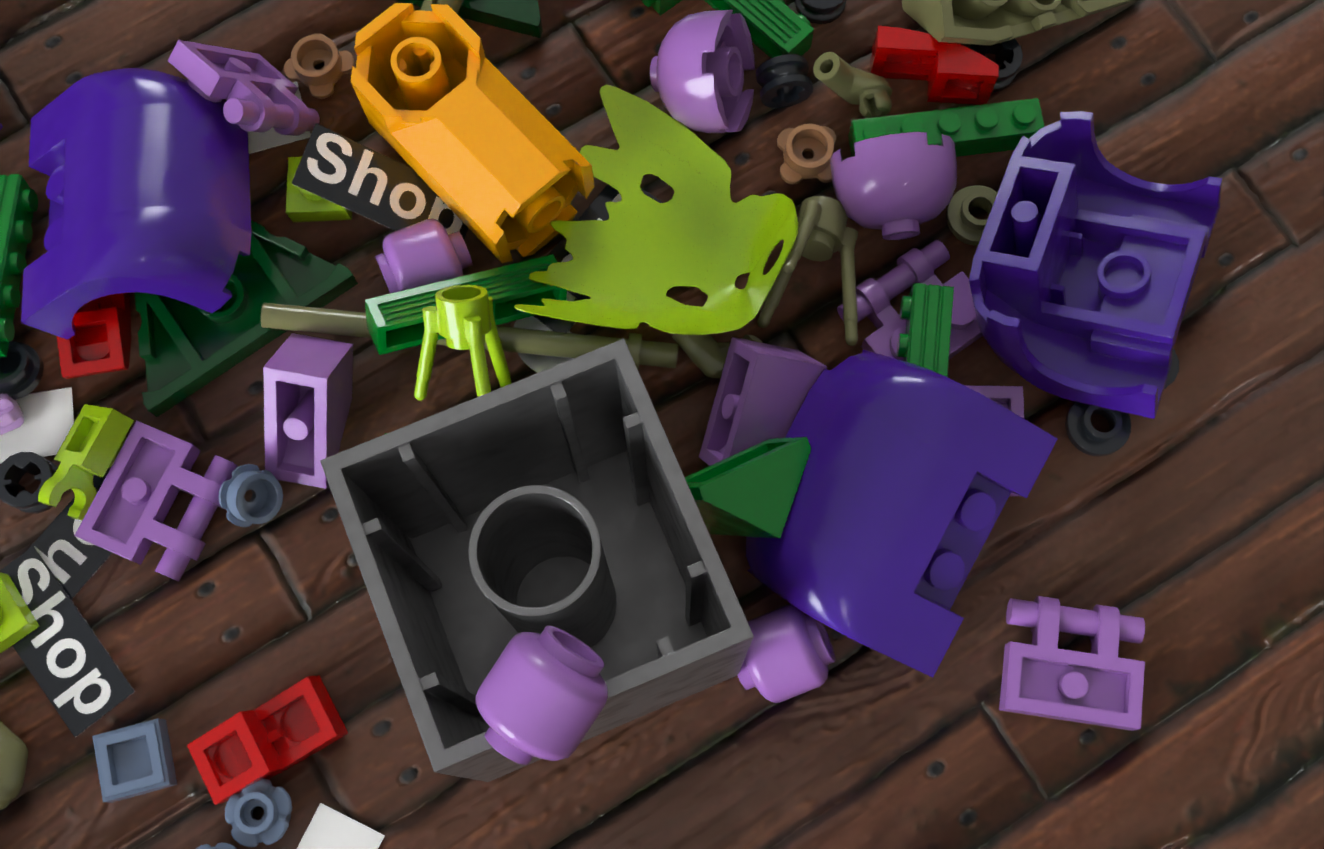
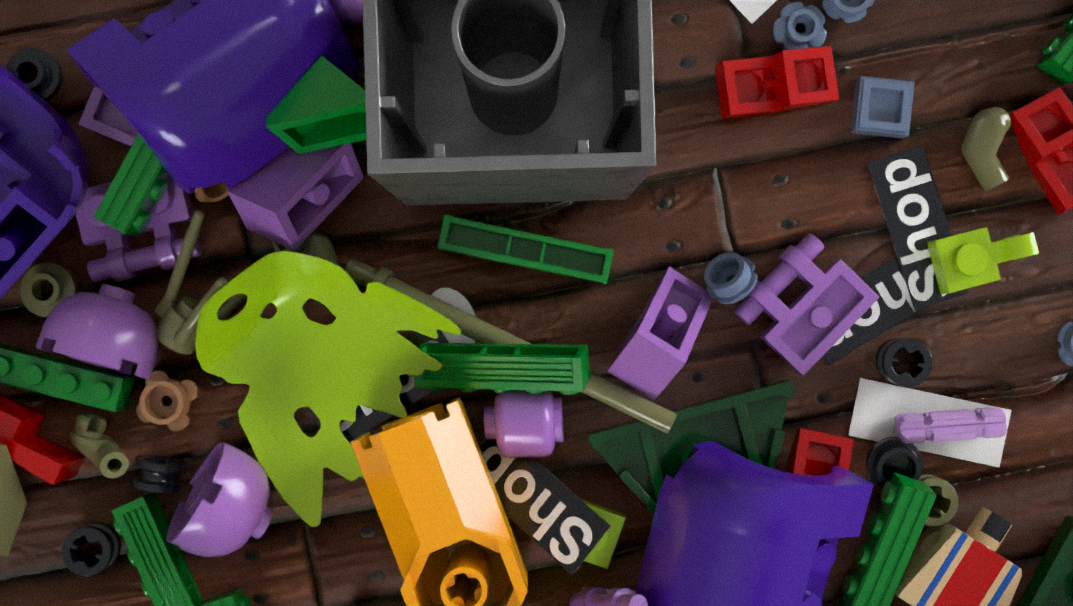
camera: 160 degrees left, 15 degrees up
lime plate [38,404,134,521] -> none
lime plant [414,285,512,401] -> none

